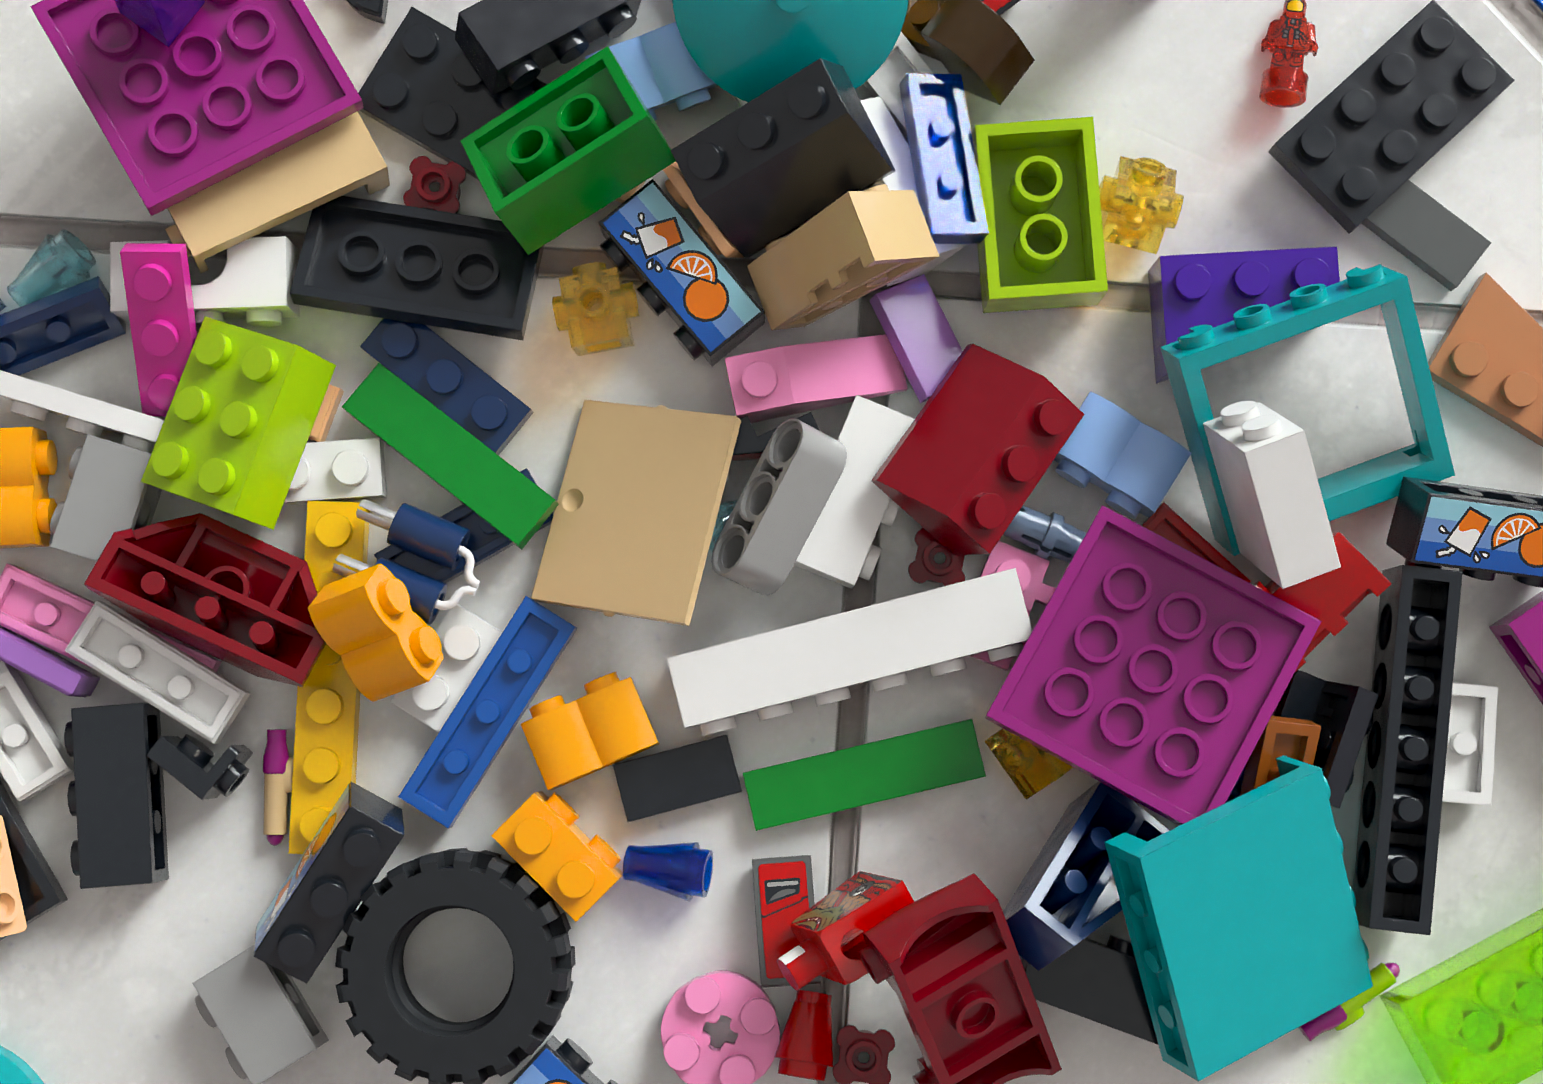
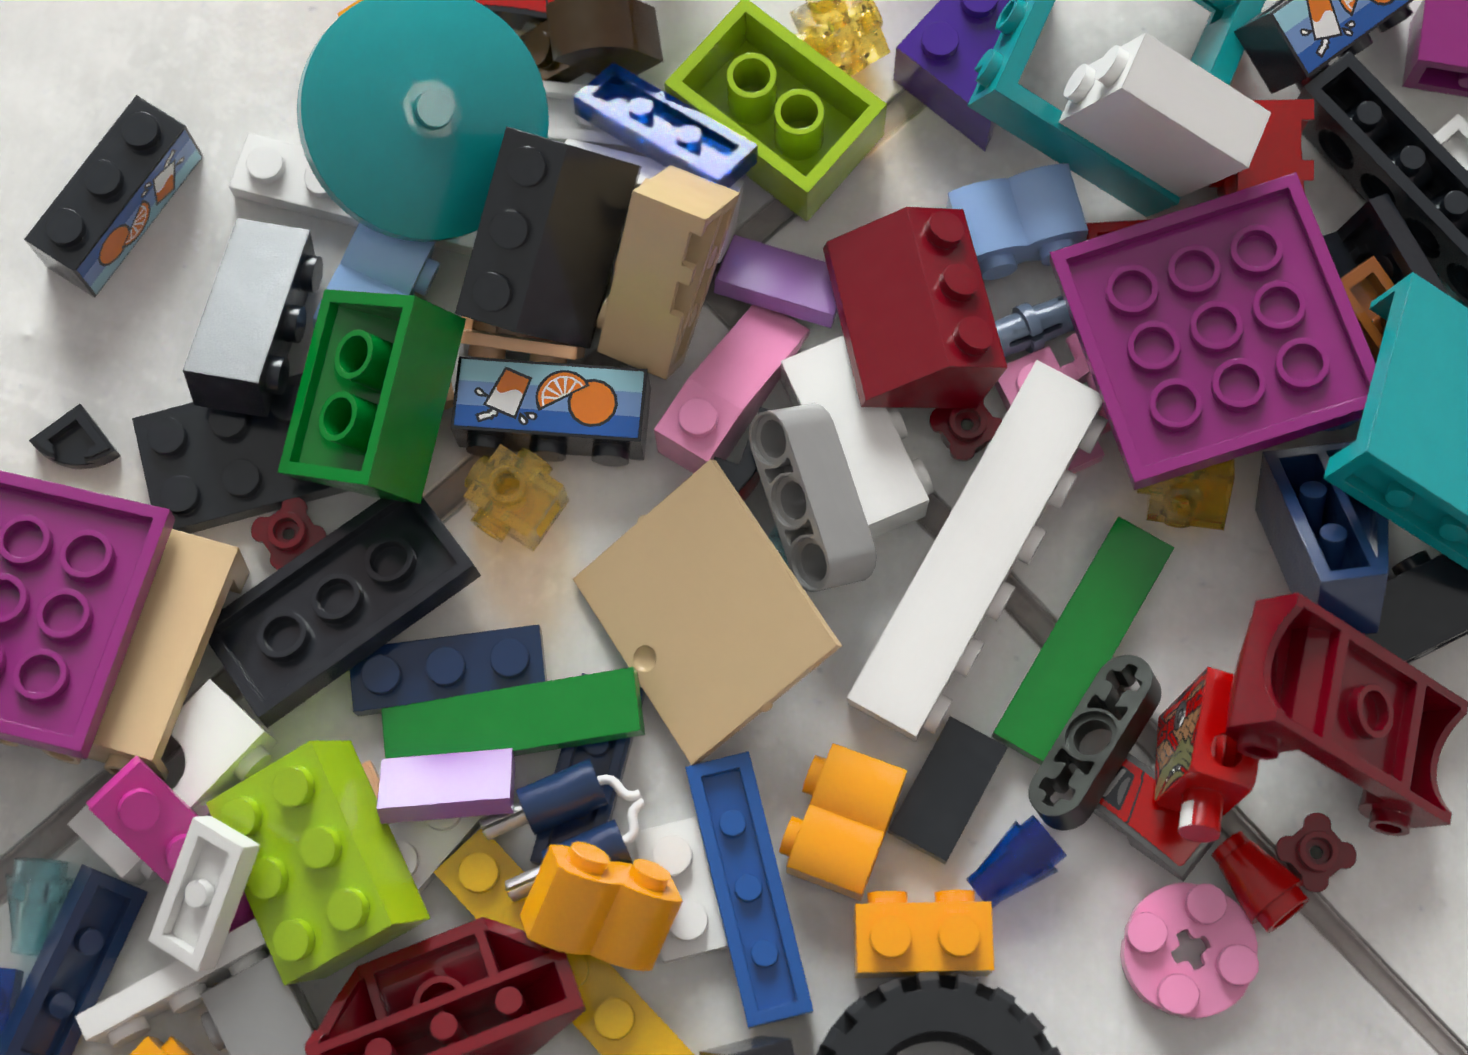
camera: 45 degrees left, 10 degrees down
none -> white plate [148,816,261,972]
none -> tile [377,748,516,824]
none -> pearl dark grey beam [1028,655,1161,831]

